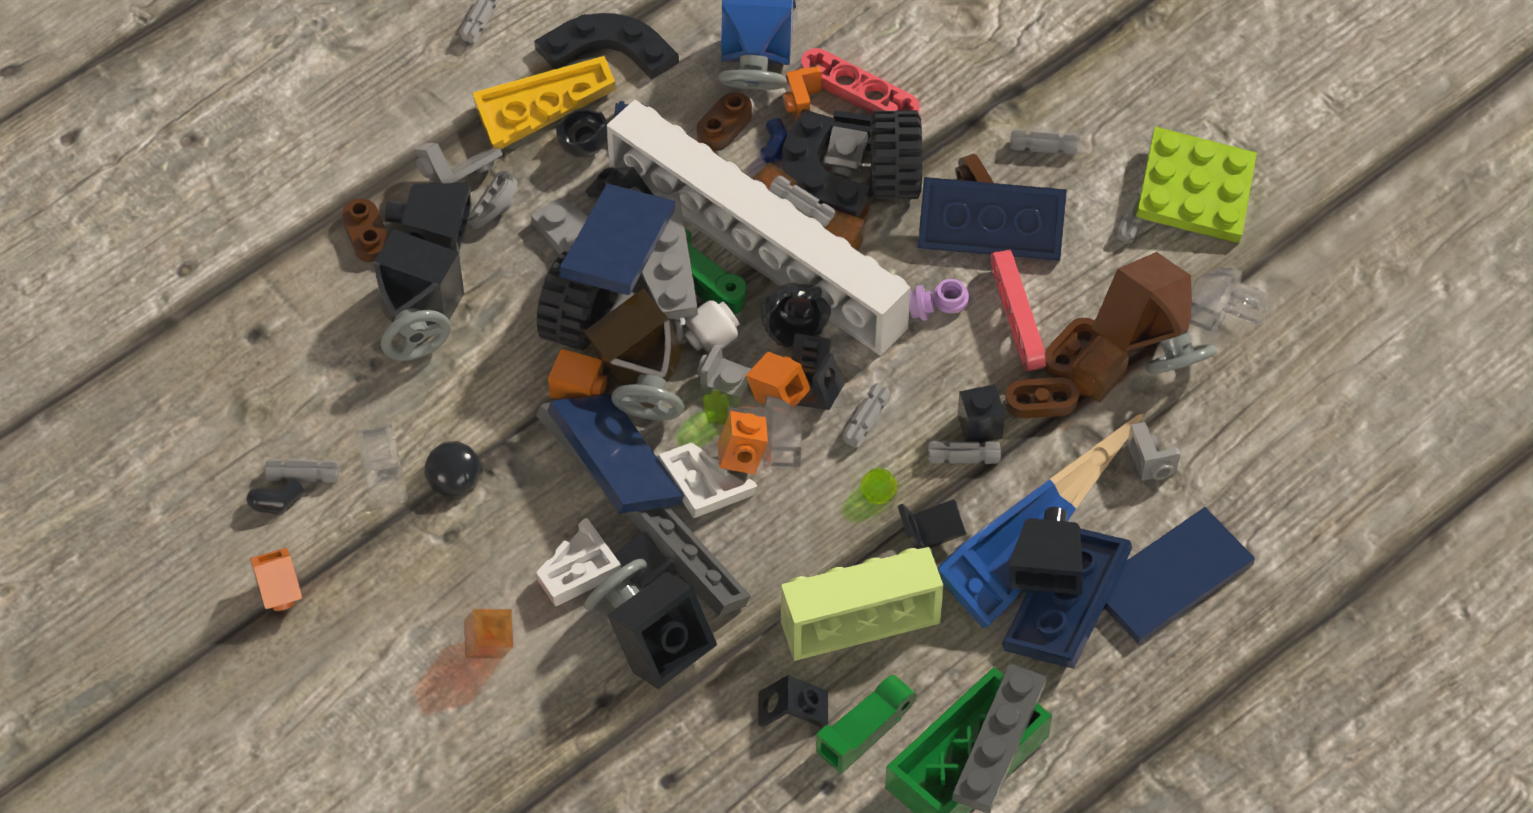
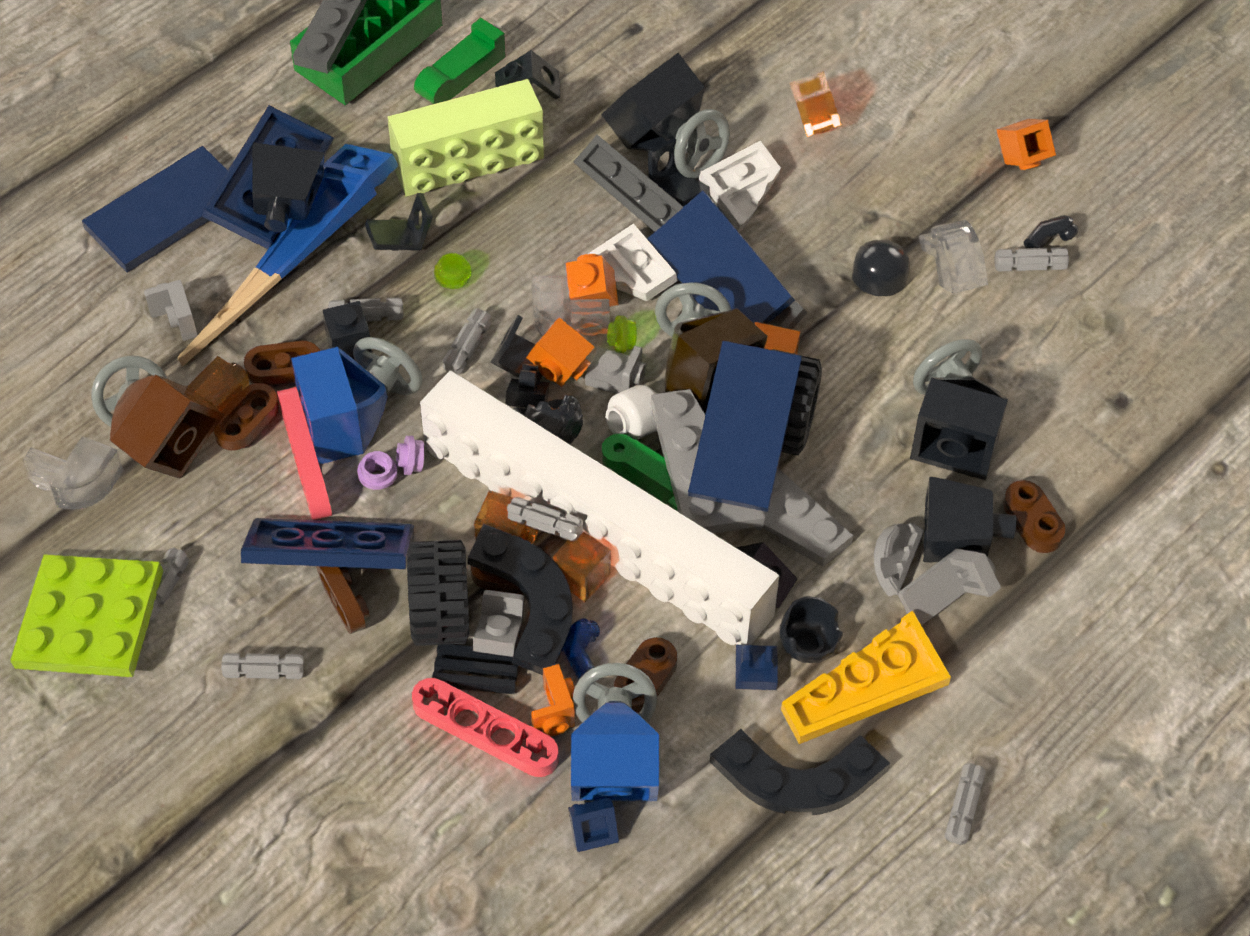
camera: 175 degrees right, 0 degrees up
none -> blue piece [291,337,422,465]

